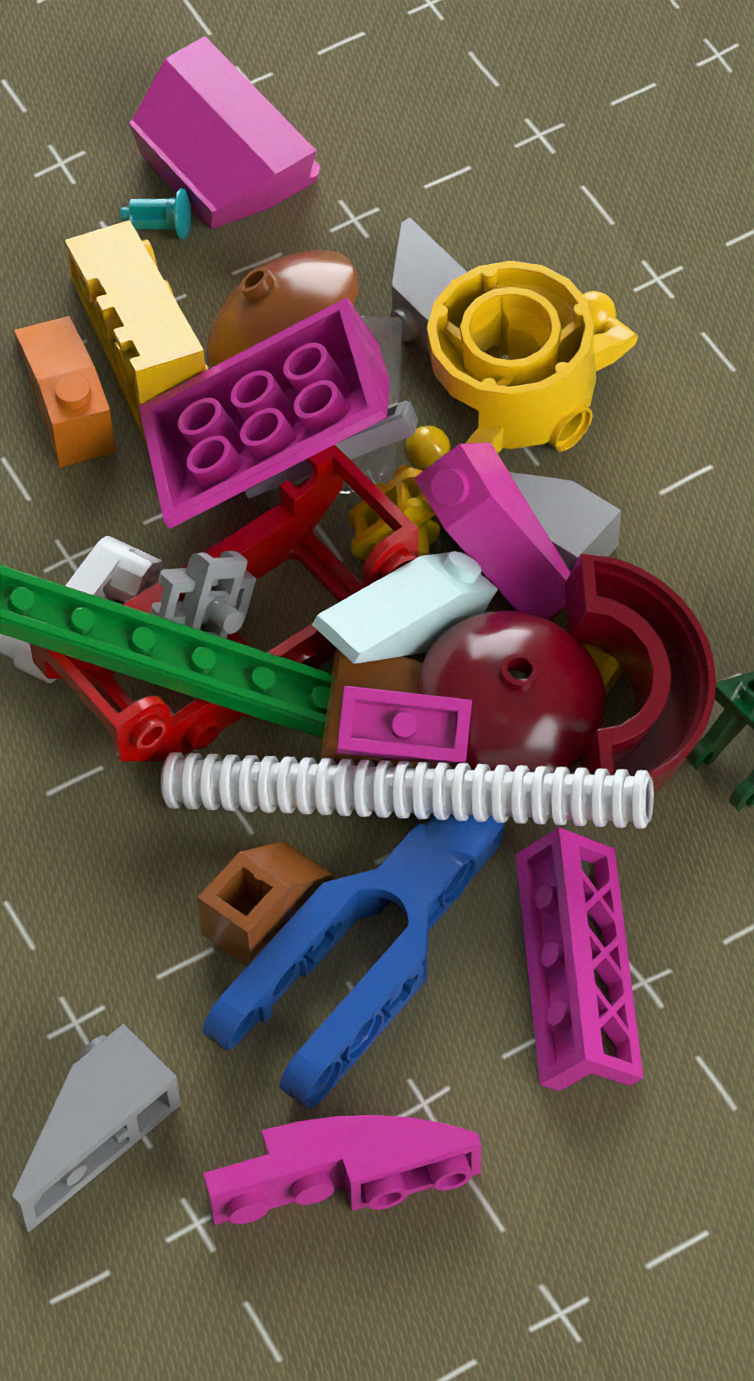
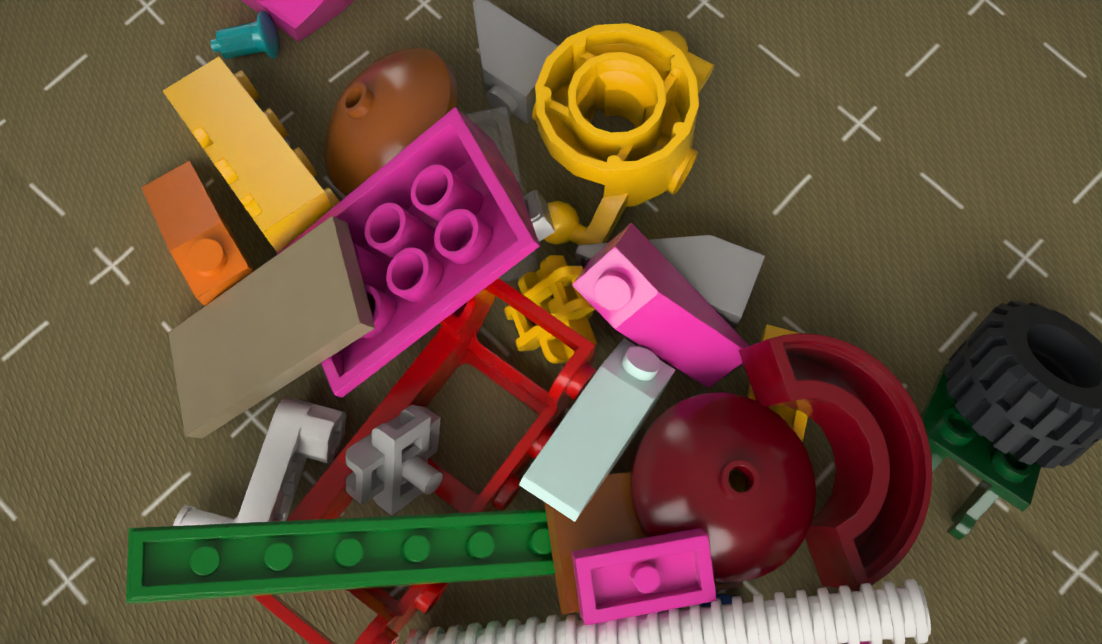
camera: 15 degrees left, 15 degrees up
none -> dark tan tile [168,216,375,439]

